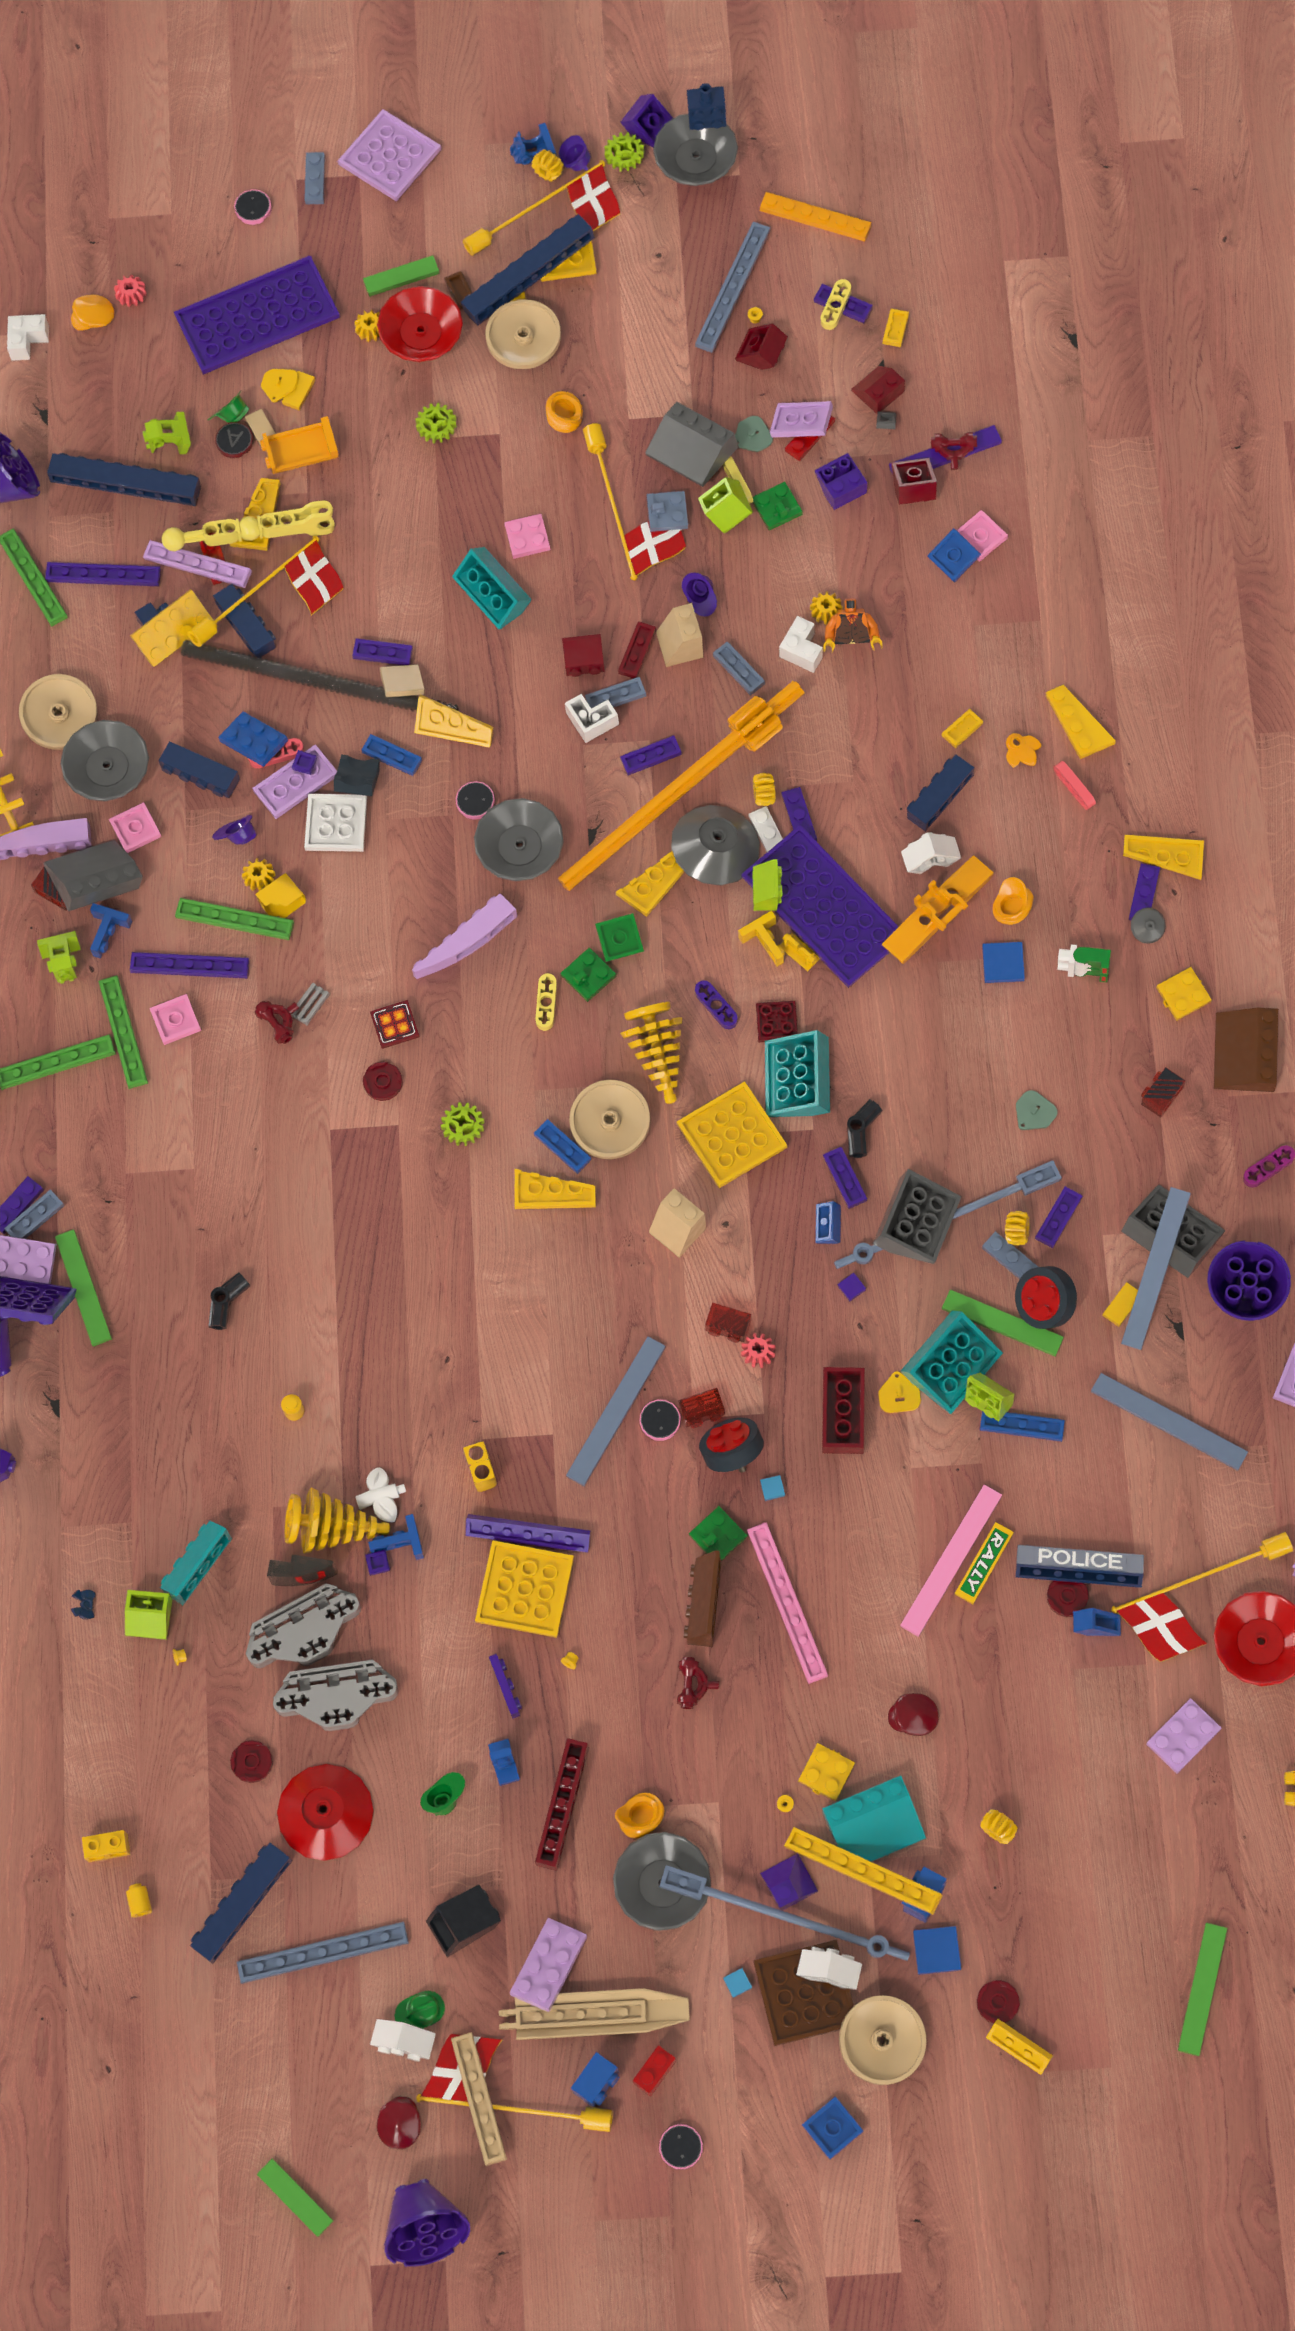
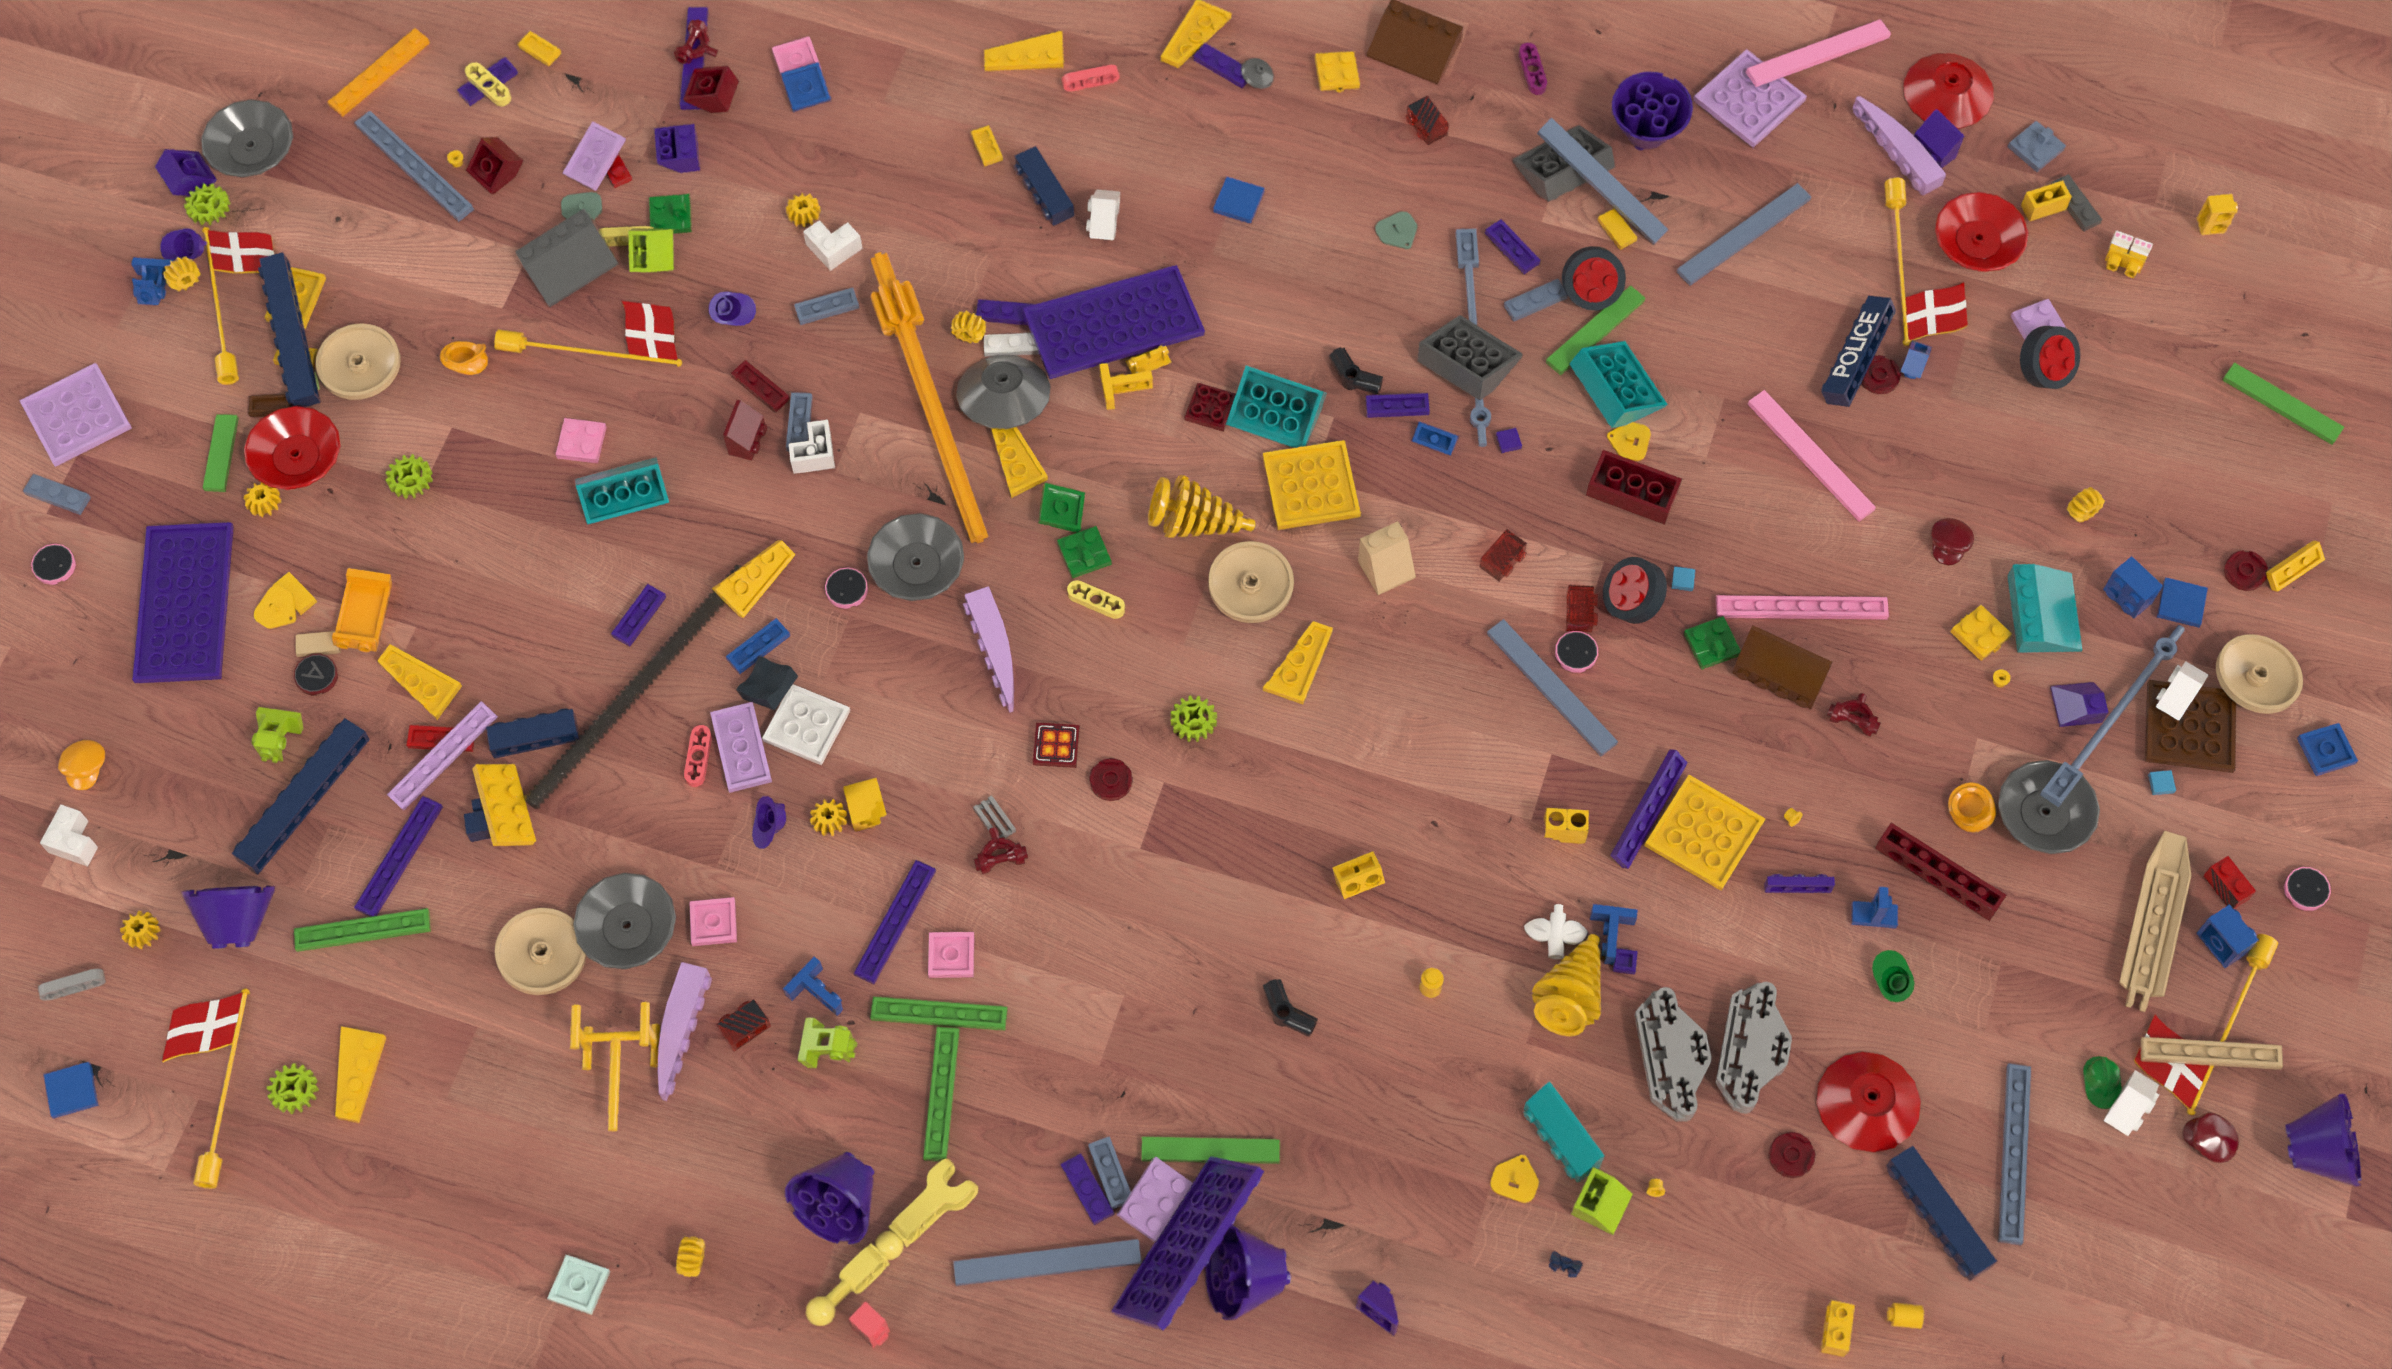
camera: 75 degrees left, 5 degrees down
dark grey slope [43,840,143,912] -> none
coral gear [114,274,146,308] -> none
dark blue brick [158,741,240,798] -> none
light yellow piece [161,501,335,552] -> none
bright green tile [175,898,294,940] -> none
flag [187,536,344,647] -> none
green piece [207,390,249,423] -> none
blue plate [218,711,288,767] -> none
bright green tile [257,2159,334,2237] -> none
clear smoke slope [267,1555,338,1586] -> none
dark purple tile [292,750,317,775] -> none
tan tile [380,665,424,697] -> none
black slope [426,1884,501,1958] -> none
lavender plate [510,1918,587,2012] -> none
blue plate [534,1119,591,1174] -> none
dark purple plate [620,735,682,776] -> none
sand blue hinge [647,491,688,532] -> none
tan slope [656,603,703,667] -> none
dark blue brick [686,83,726,130] -> none
dark purple beam [695,980,738,1030] -> none
coral gear [741,1333,775,1368] -> none
lime slope [752,859,782,911] -> none
yellow tile [784,1827,943,1915] -> none
torso [823,598,883,653] -> none
dark red slope [851,366,905,414] -> none
dark grey tile [876,412,897,429] -> none
light orange piece [882,855,994,964] -> none
tile [955,1522,1014,1604] -> none
lime slope [965,1372,1014,1421] -> none
blue tile [980,1411,1065,1442] -> none
light orange piece [993,877,1034,925] -> none
yellow gear [1005,1211,1030,1246] -> none
light orange plate [1006,733,1042,768] -> none
hips [1057,945,1111,983] -> none
none -> yellow brick [1332,851,1385,899]
none -> yellow piece [1490,1155,1539,1203]
none -> wheel [2020,326,2081,389]

